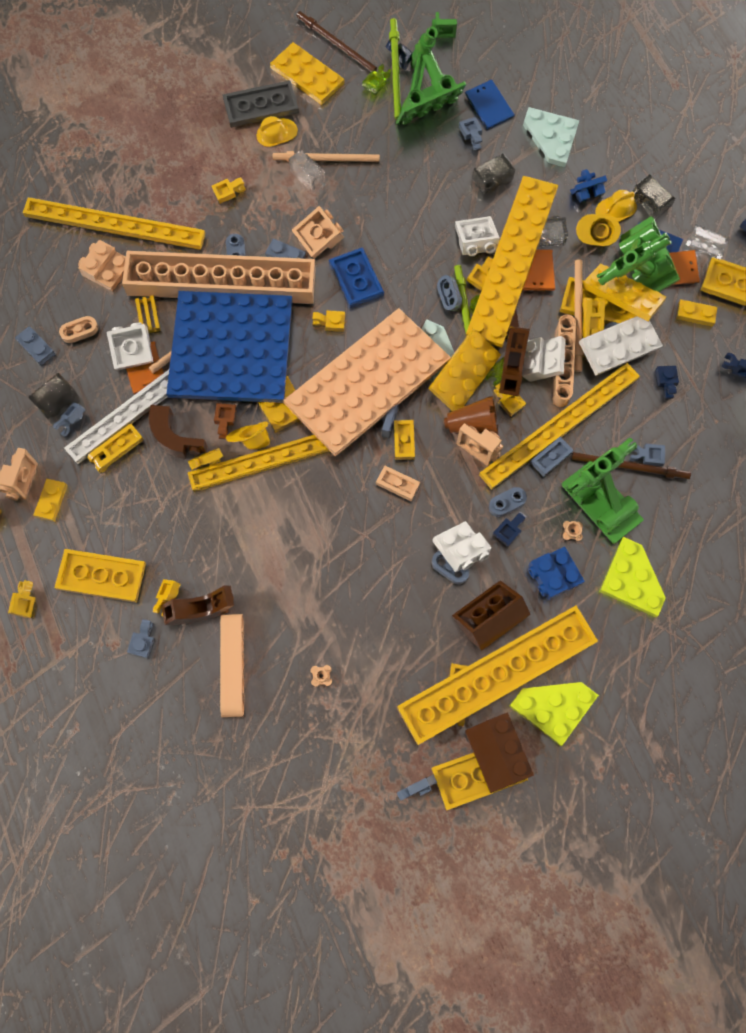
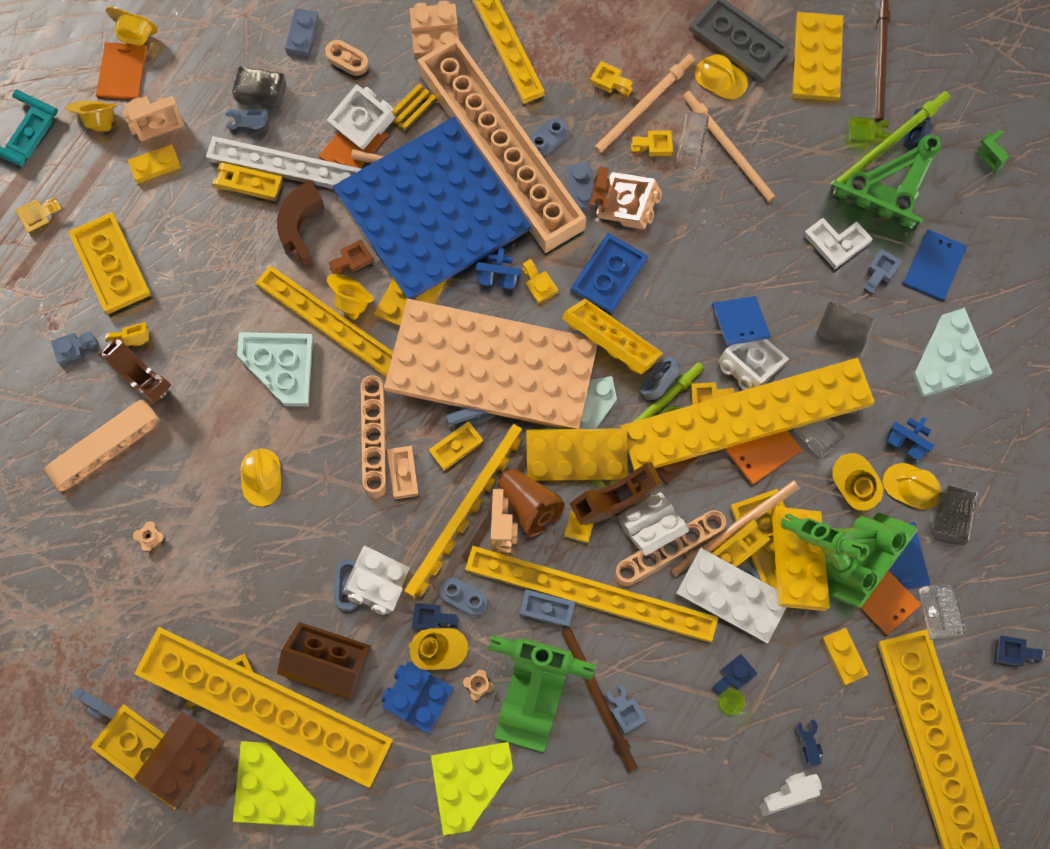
camera: 55 degrees right, 0 degrees up
yellow plate [188,447,223,470] -> none
none -> light aqua plate [237,332,313,407]
none -> yellow piece [241,449,282,507]
none -> light nougat beam [361,375,387,499]
none -> yellow plate [404,424,523,601]
none -> yellow piece [409,628,468,670]
none -> blue hips [476,248,521,289]
none -> yellow plate [562,299,663,375]
none -> dark orange plate [588,167,611,213]
none -> light nougat bar [594,54,695,153]
none -> yellow plate [630,130,673,156]
none -> blue container [712,296,771,345]
none -> clear neon green plate [719,688,745,715]
none -> white plate [804,218,872,270]

